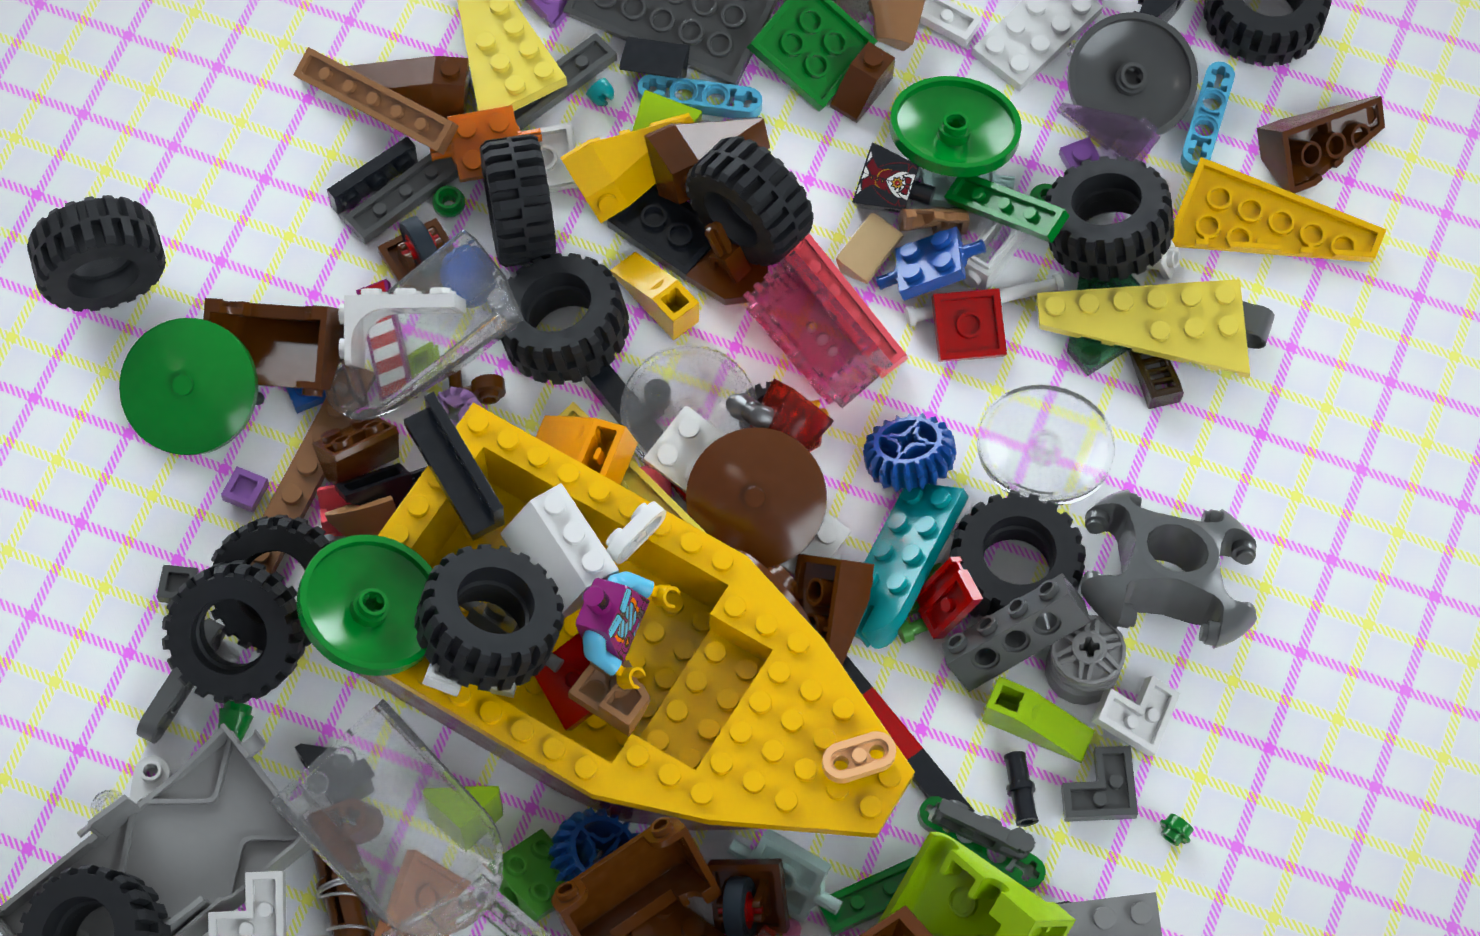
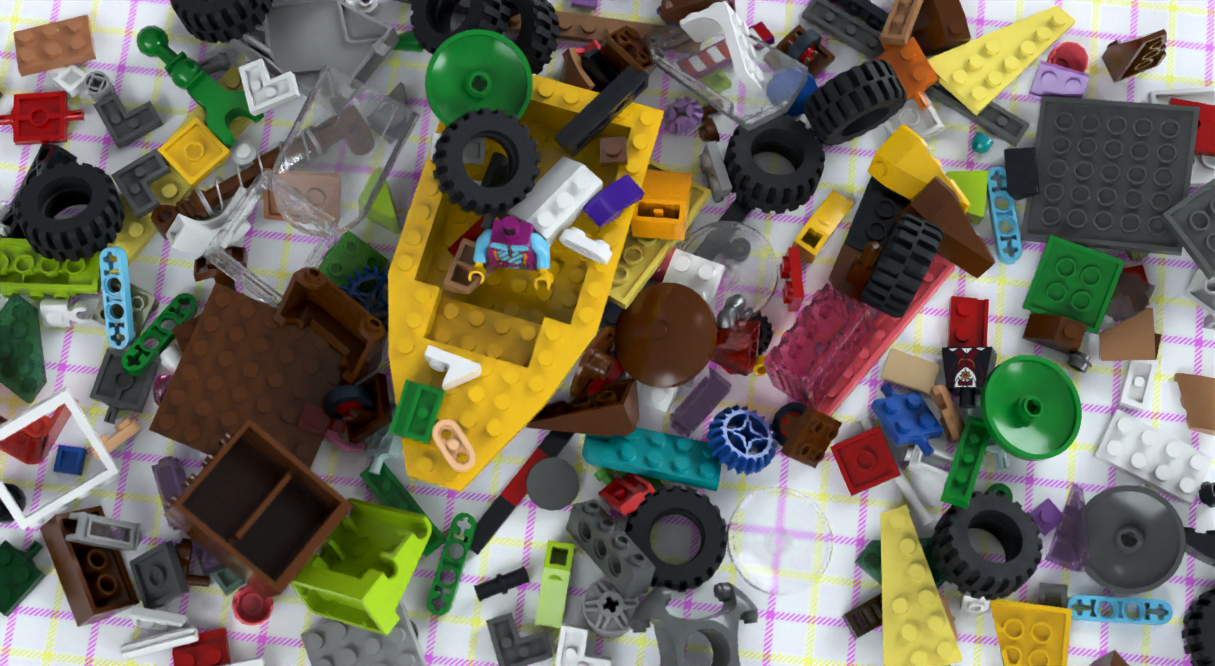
camera: 75 degrees right, 10 degrees up
green plate [432,185,466,218] -> none
dark grey hinge [931,798,1036,861] -> none
none -> green plate [389,379,446,445]
none -> white slope [424,345,482,391]
none -> dark grey tile [525,457,579,511]
none -> dark purple slope [583,174,645,228]
none -> reddish brown plate [599,136,628,167]
none -> clear purple window [669,366,732,437]
none -> light grey plate [699,141,732,203]
none -> reddish brown plate [772,402,842,468]
none -> red plate [779,246,804,312]
none -> red plate [947,296,989,347]
none -> dark grey plate [1038,583,1068,608]
none -> dark grey plate [1067,350,1092,373]

